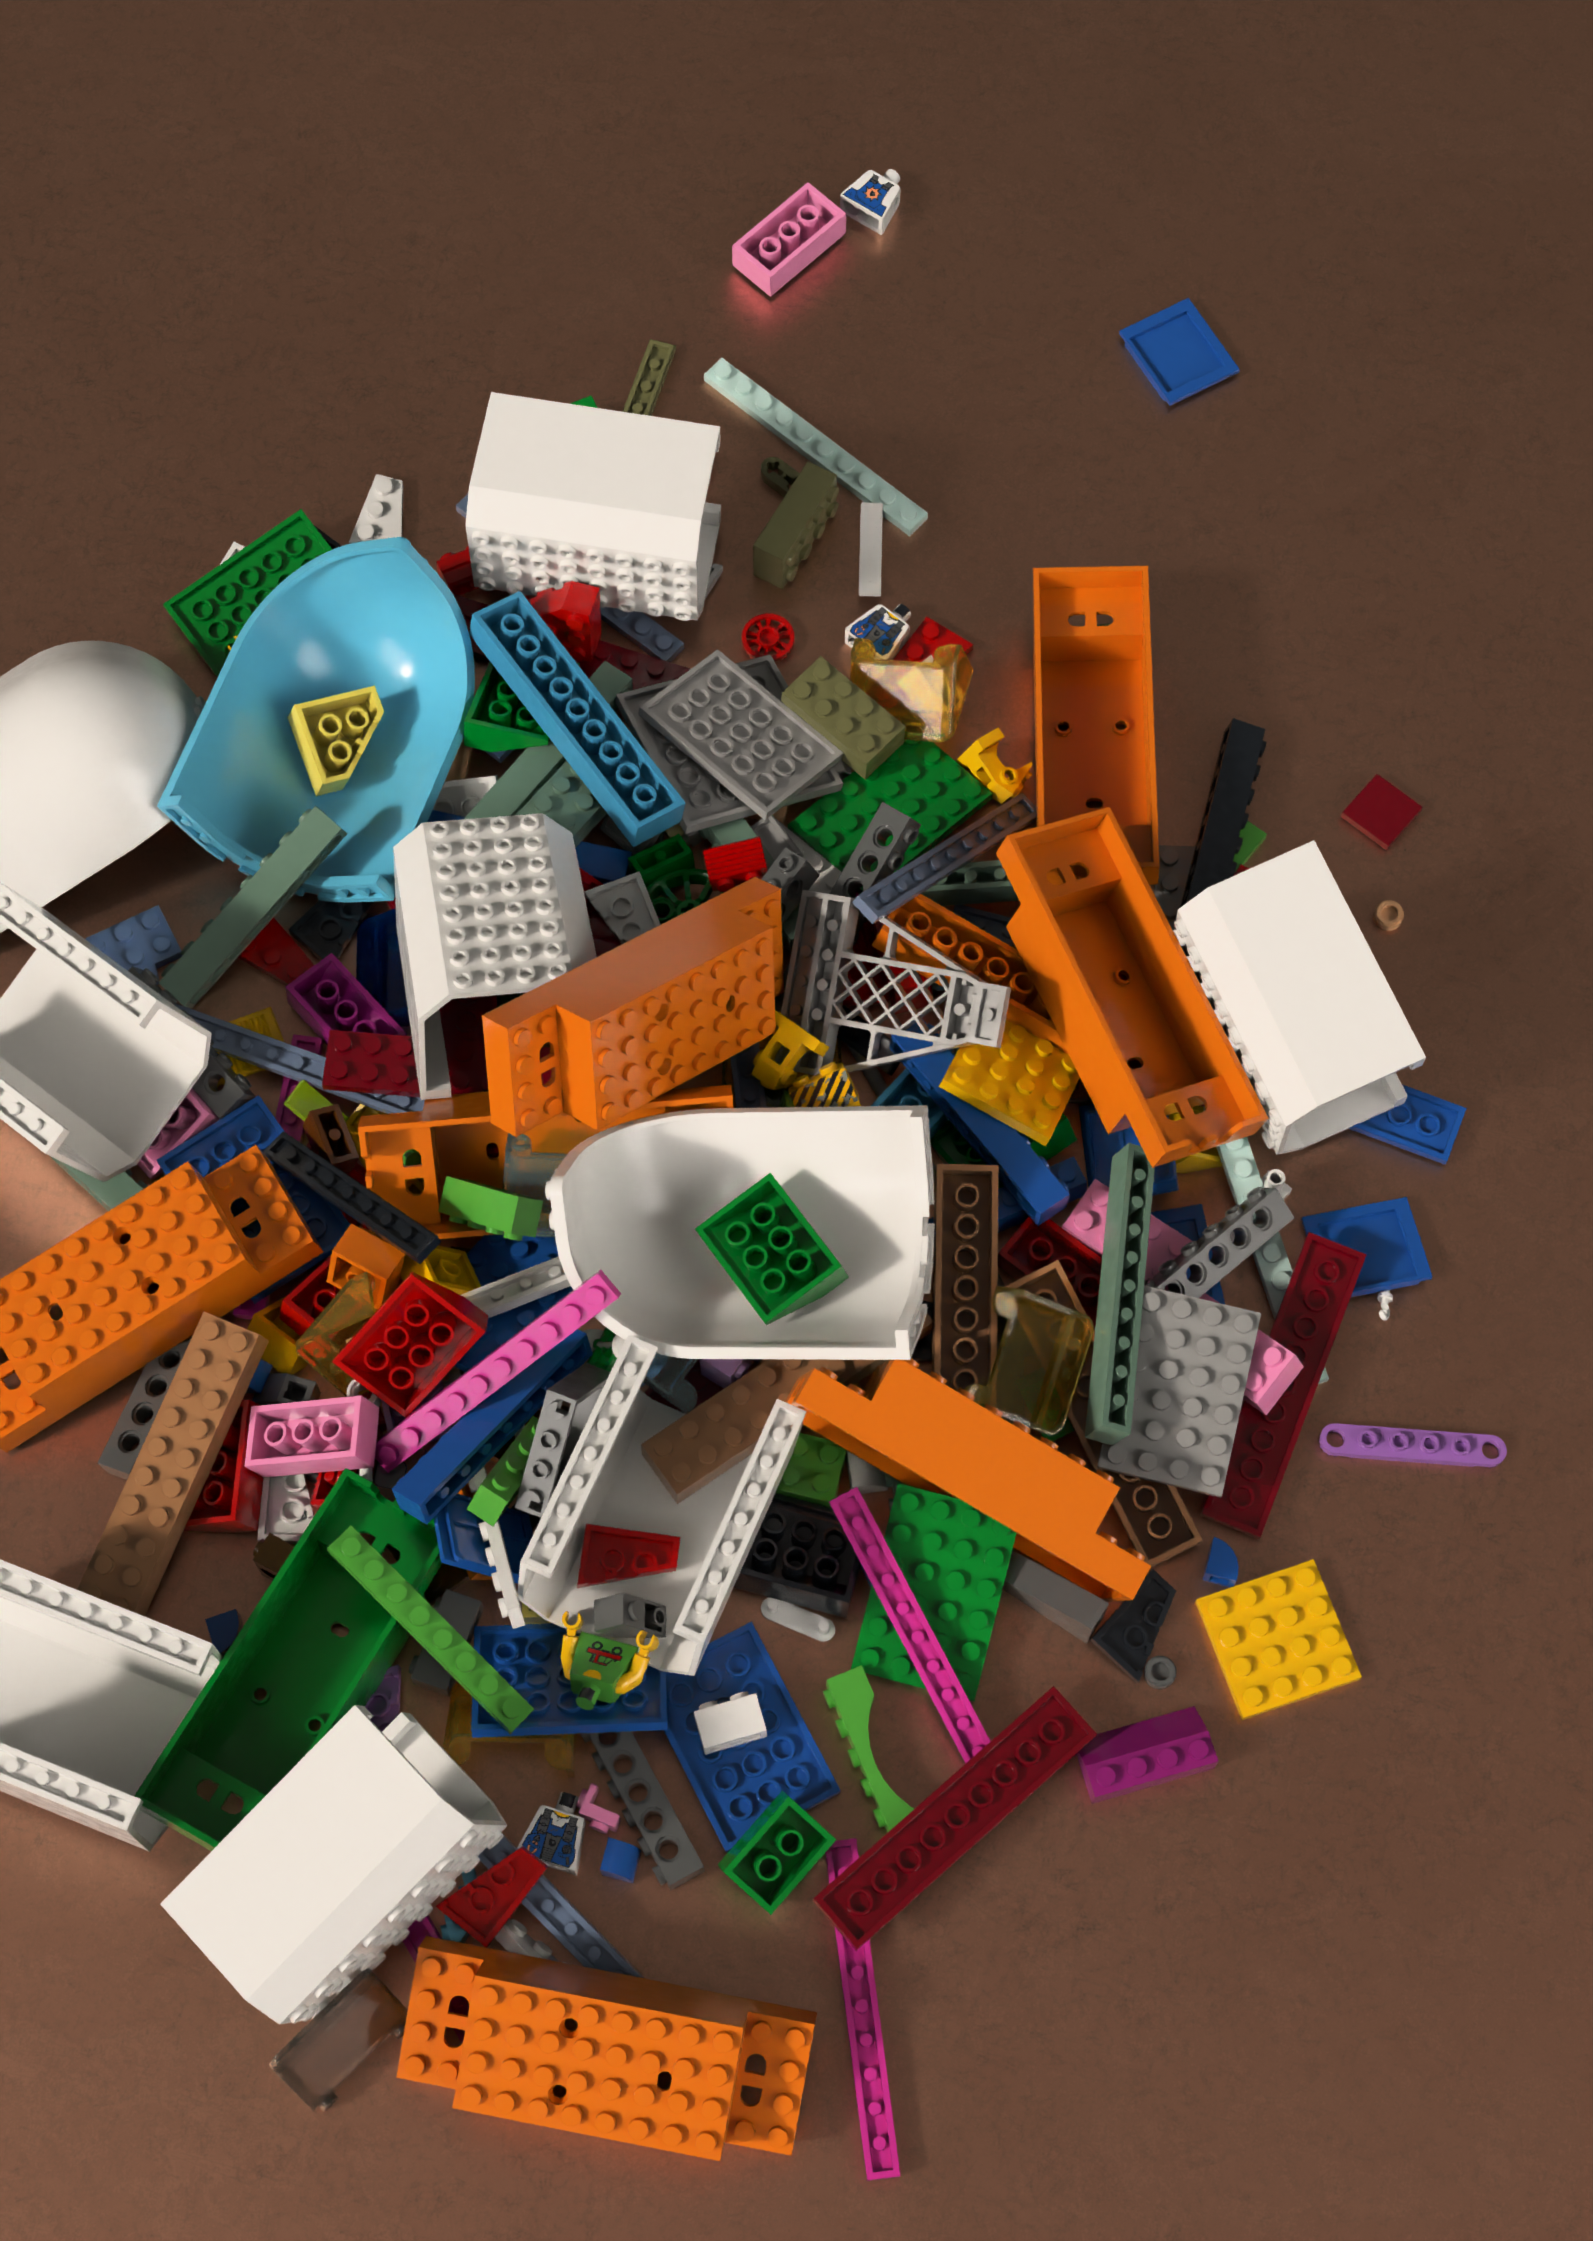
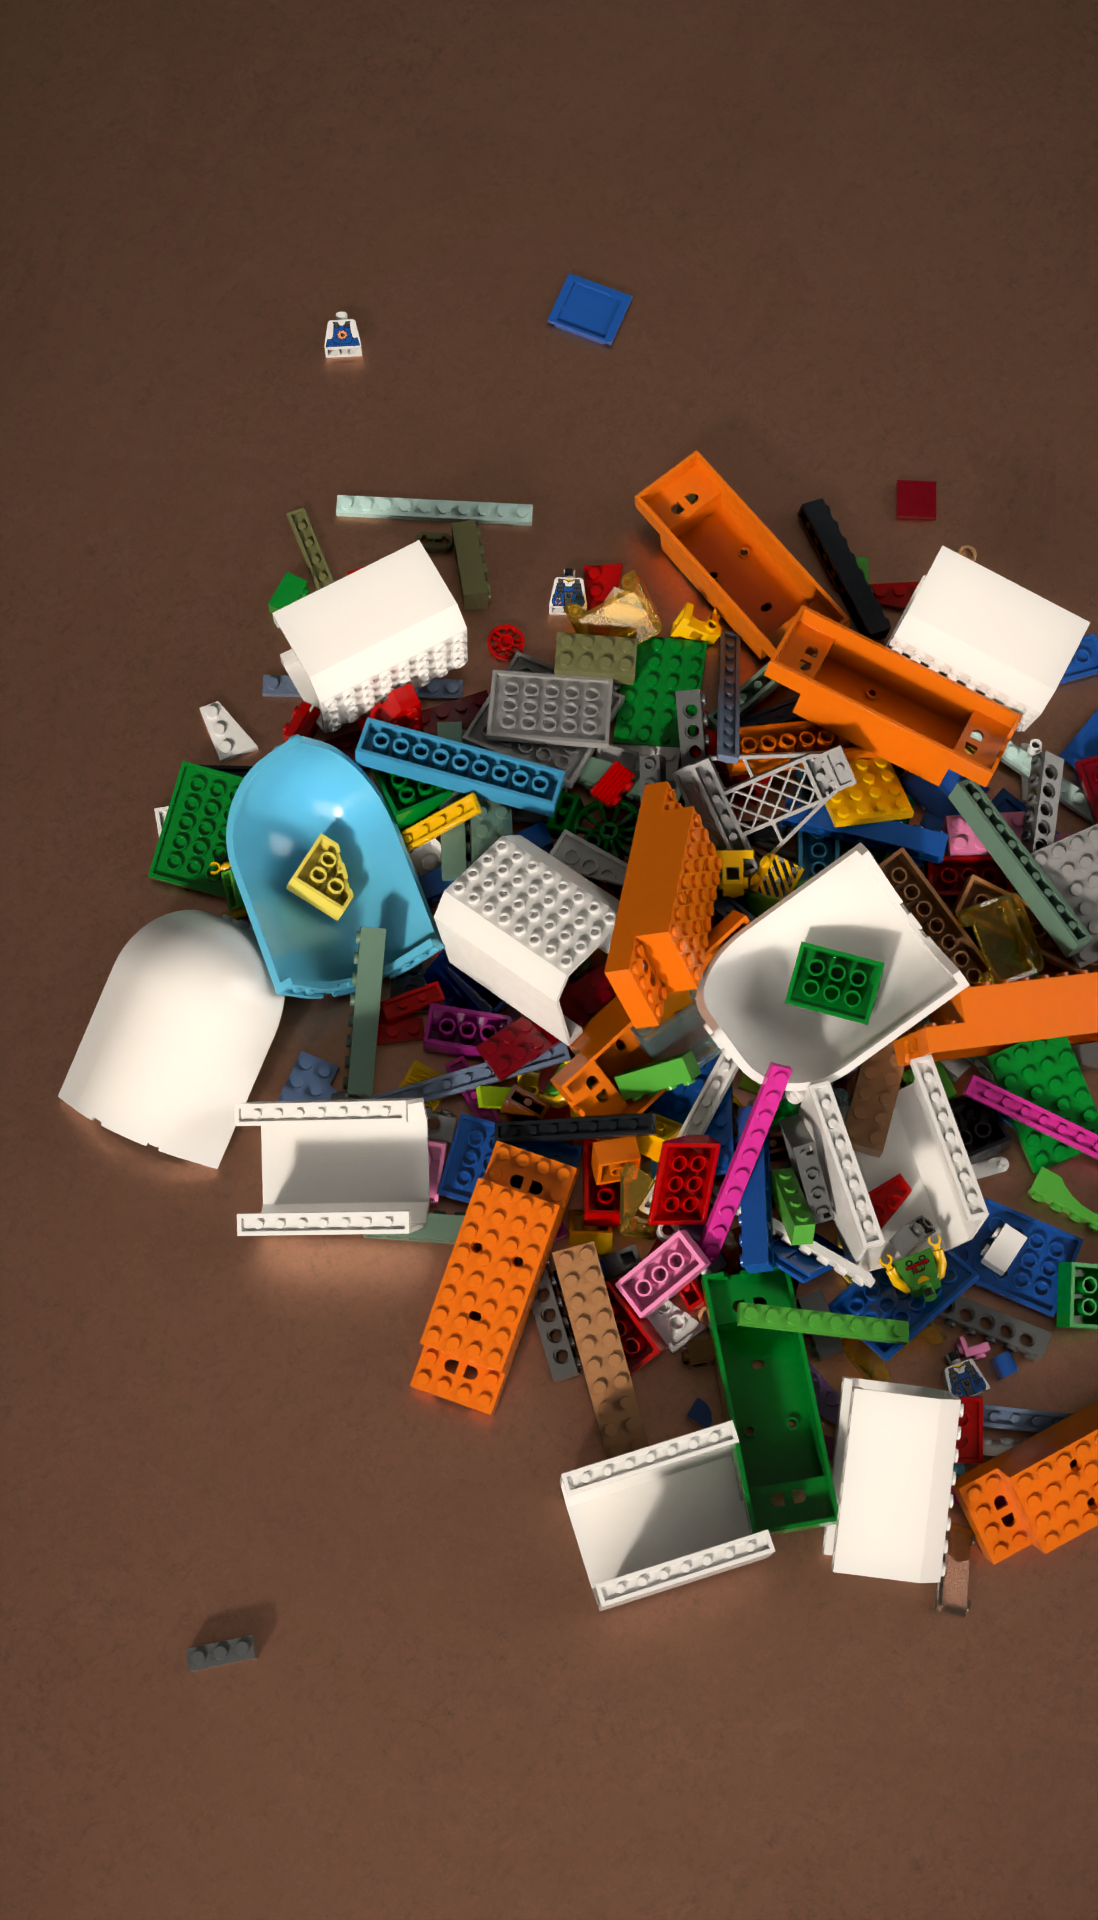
camera: 40 degrees left, 5 degrees up
bright pink brick [732,182,846,297] -> none
white sticker [859,502,883,596] -> none
none -> red tile [380,981,445,1023]
none -> yellow tile [400,793,483,853]

